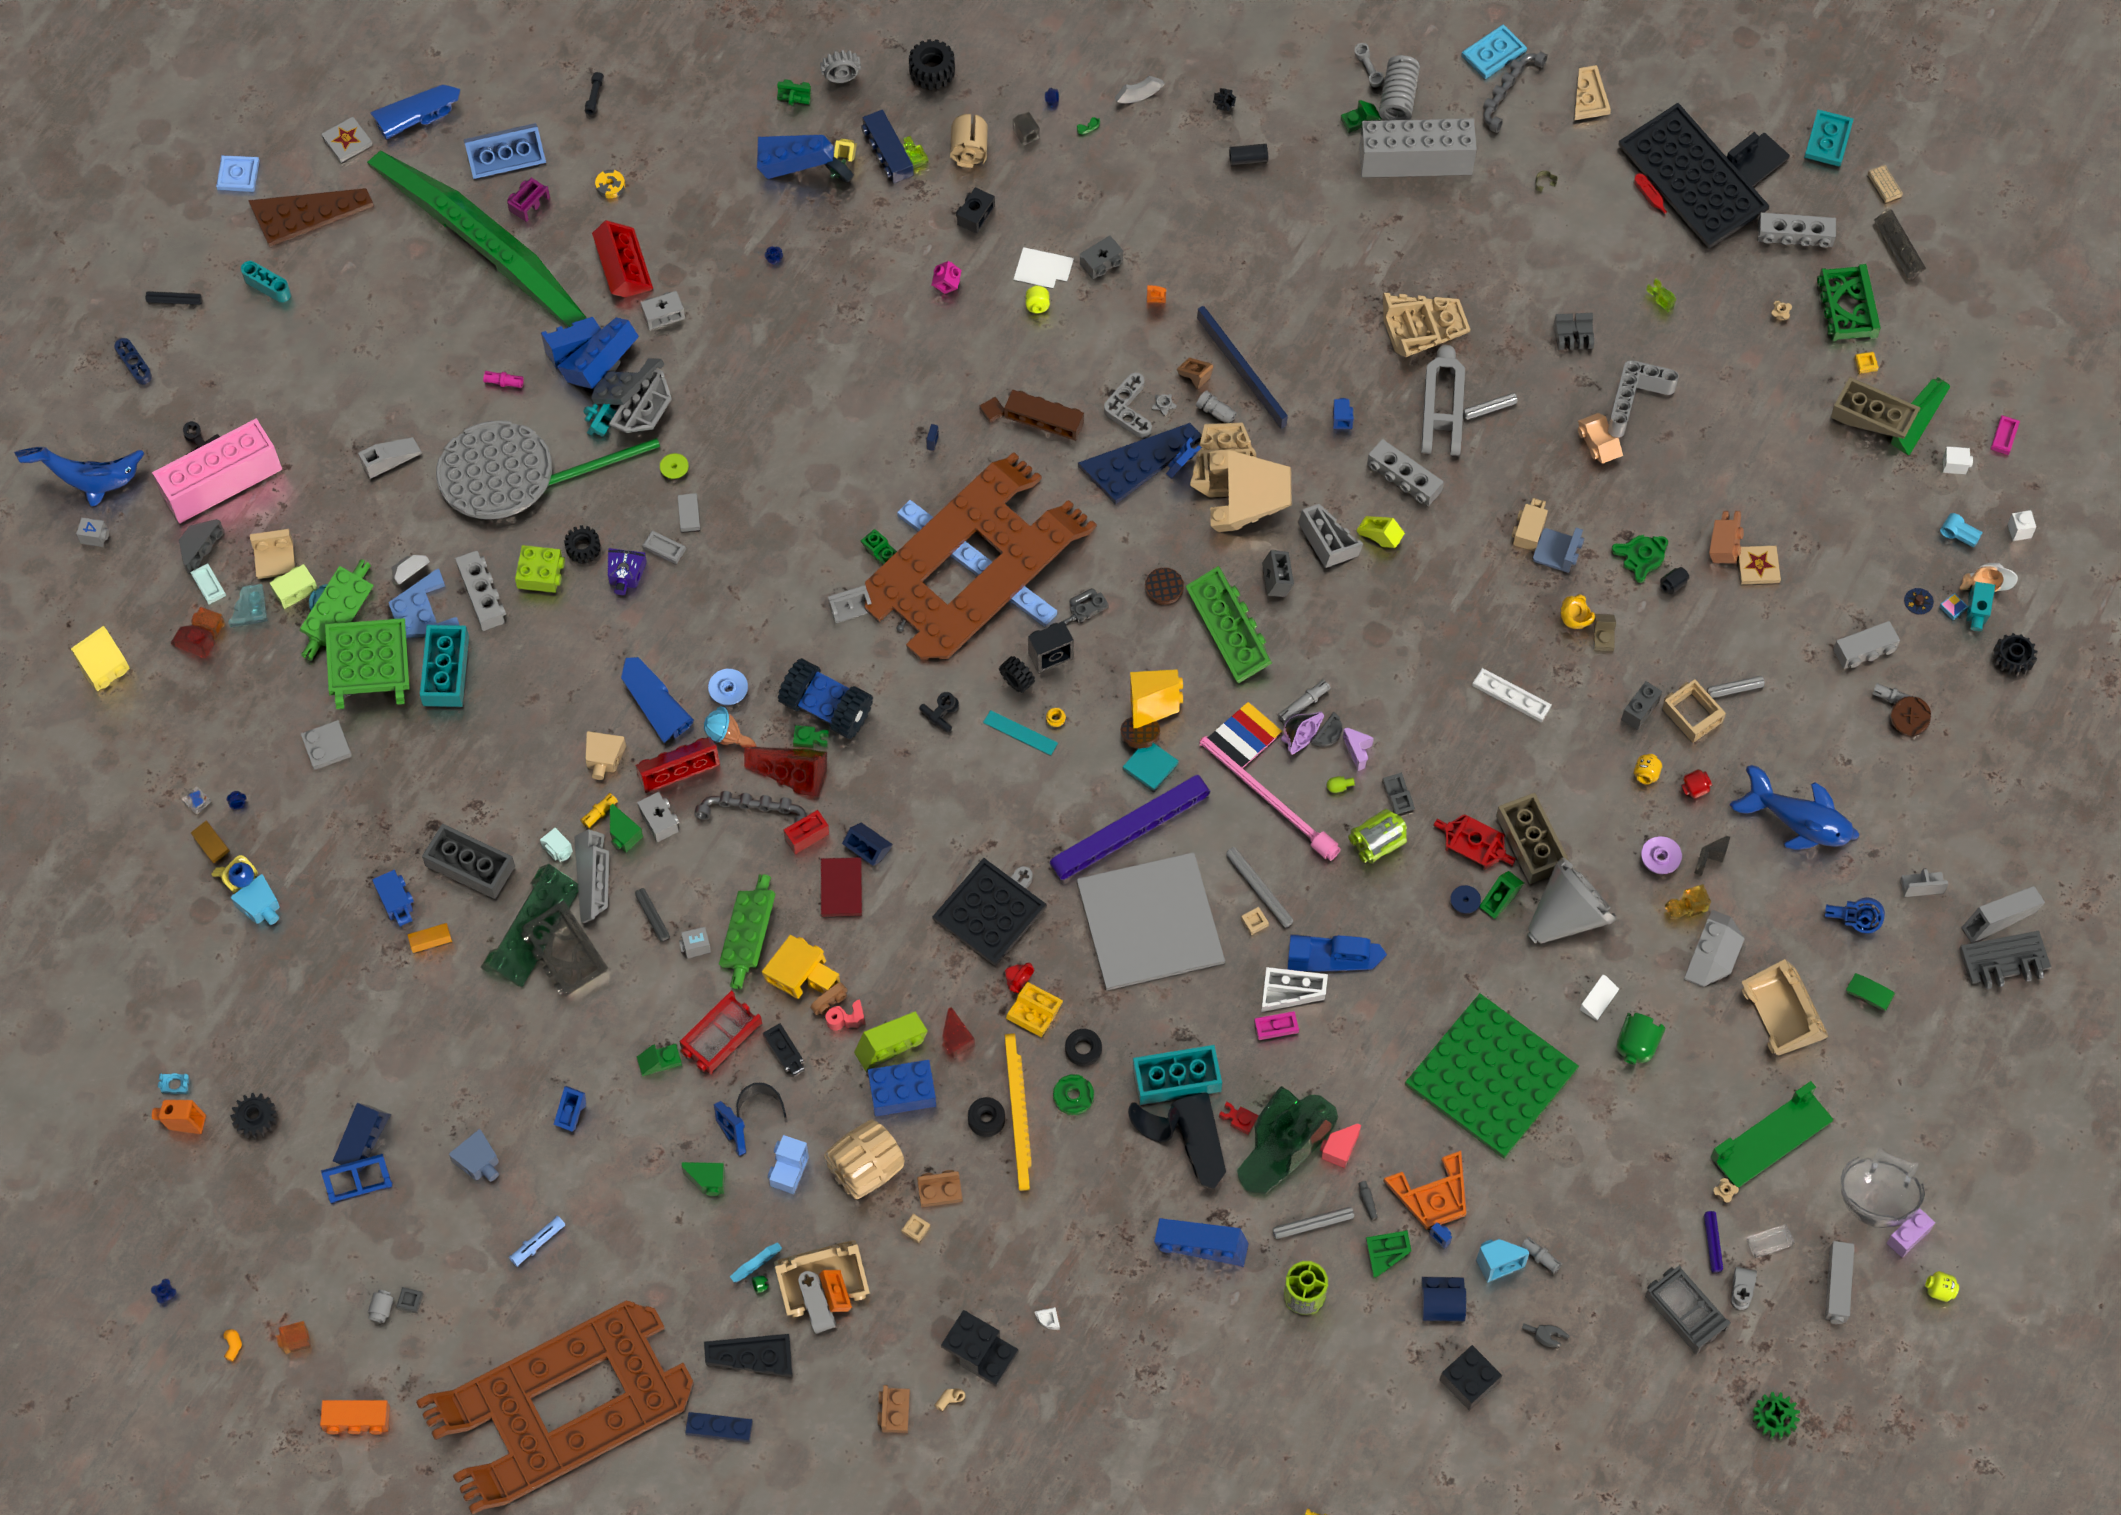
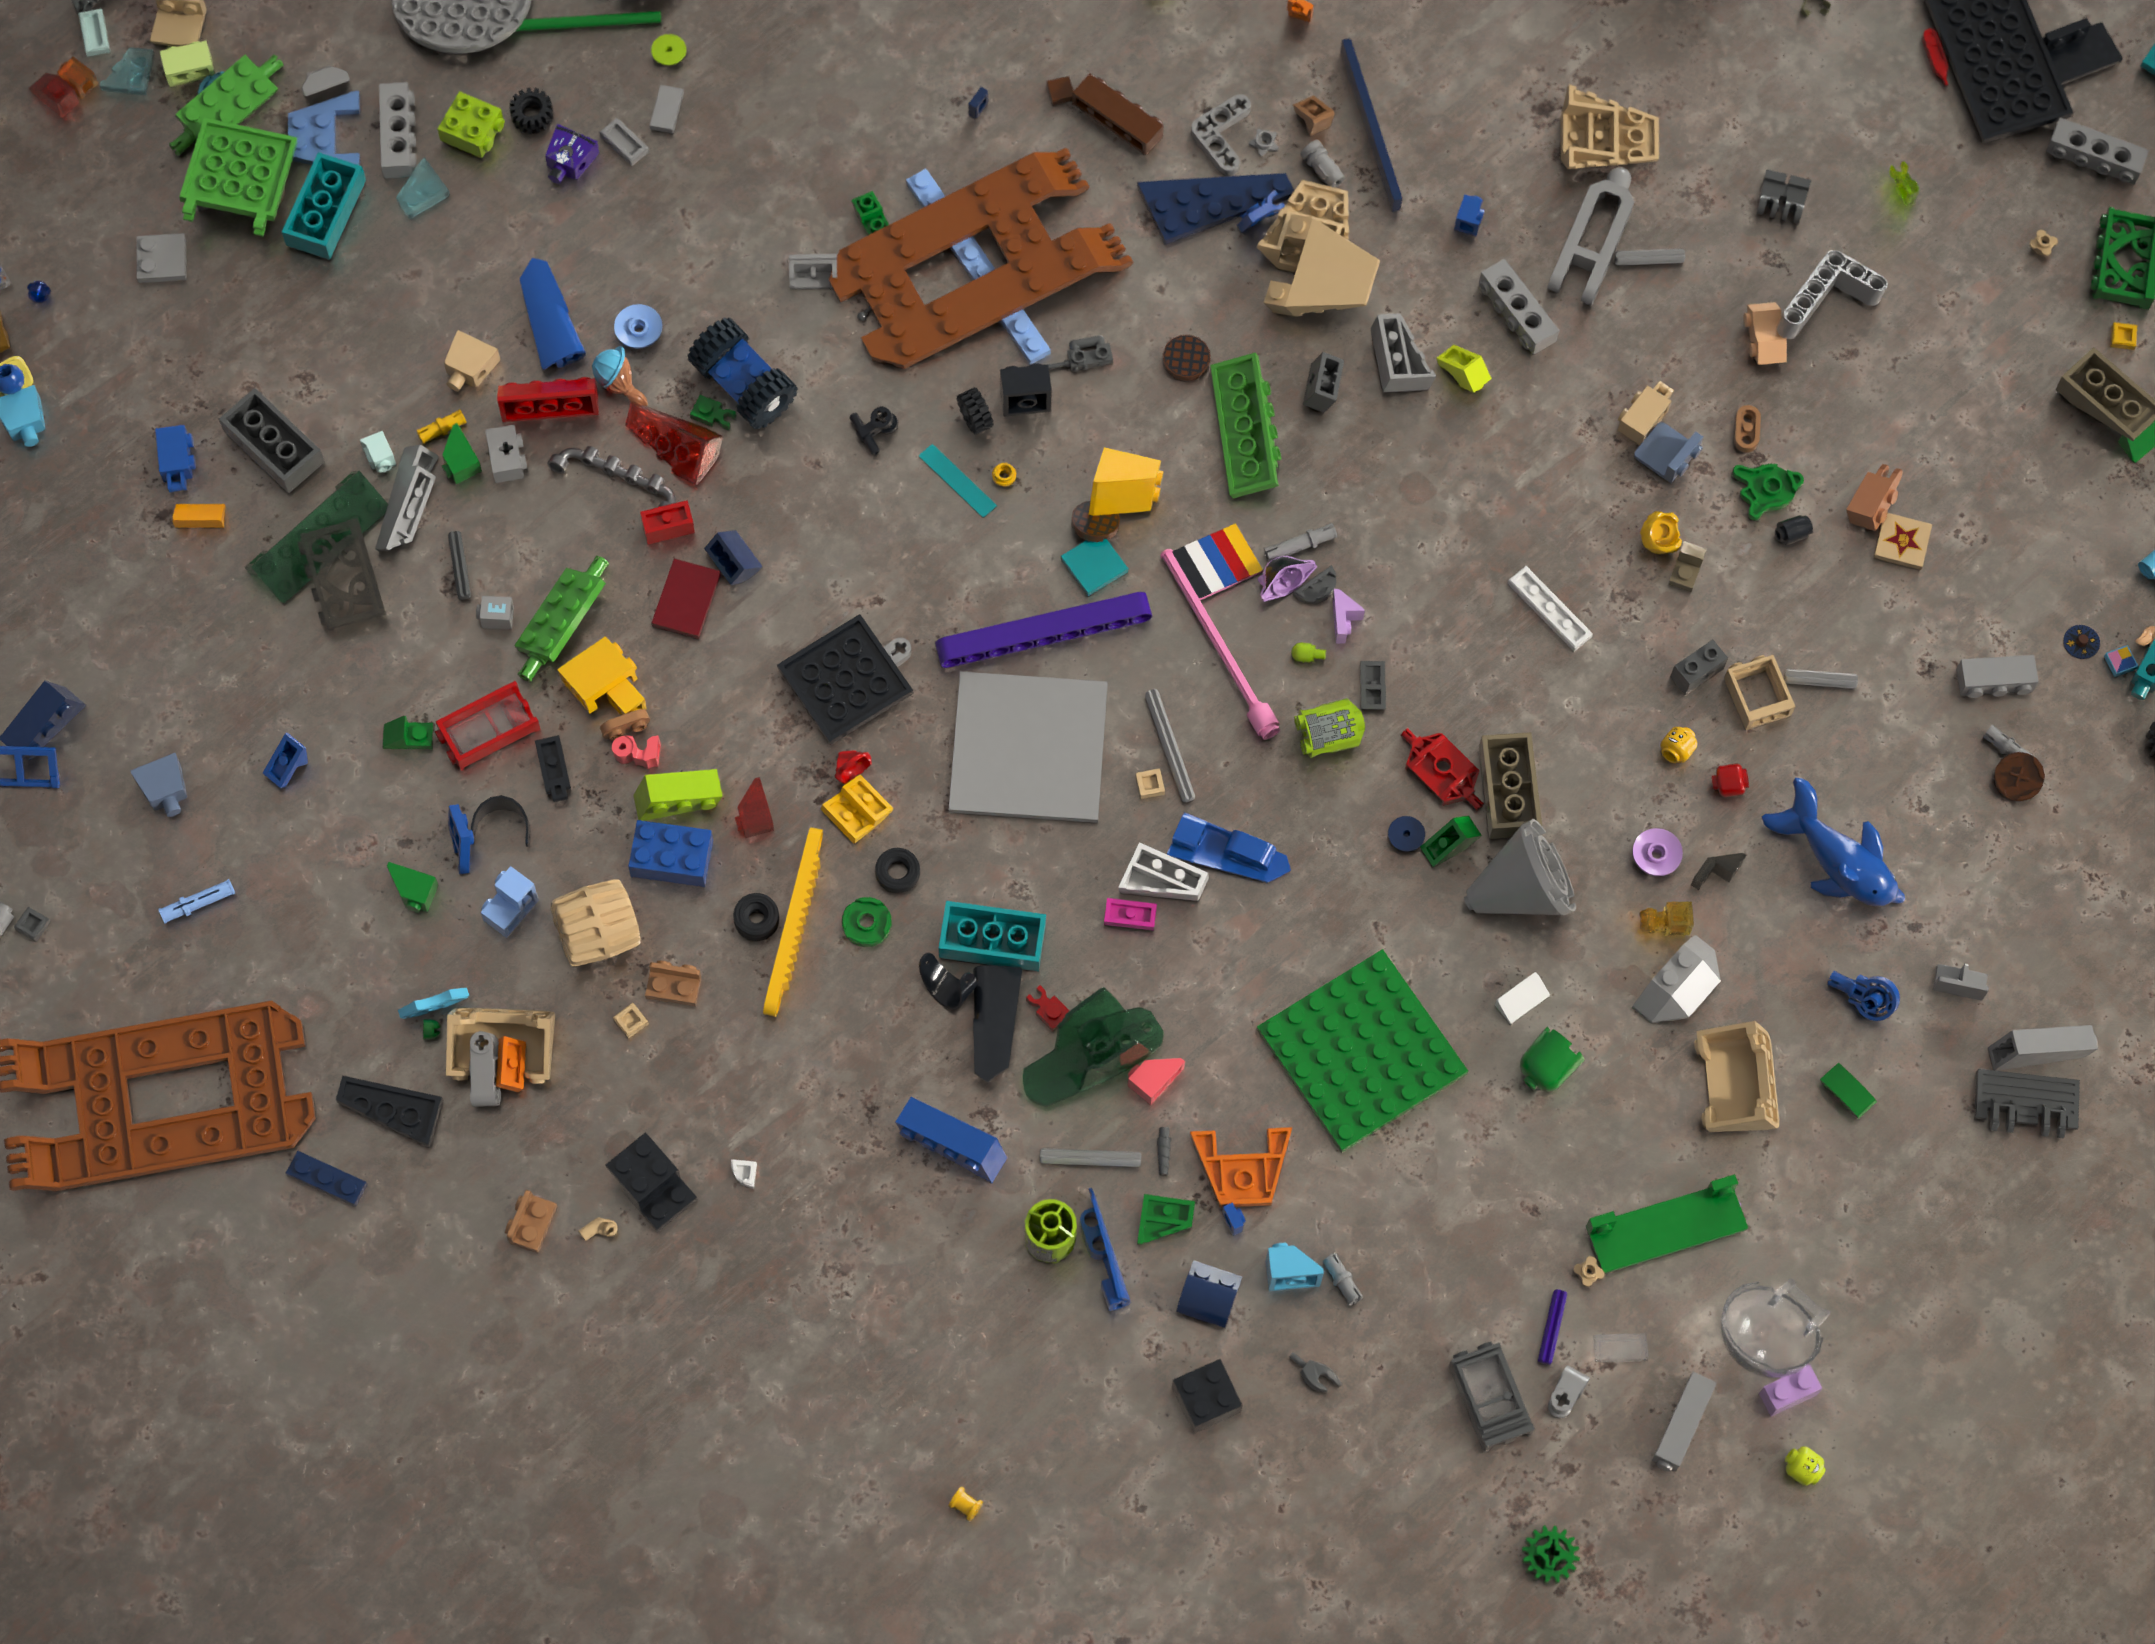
camera: 15 degrees right, 5 degrees up
none -> clear light blue wing [396,158,450,219]
none -> blue panel [1079,1188,1131,1311]
none -> medium nougat plate [1734,405,1761,453]

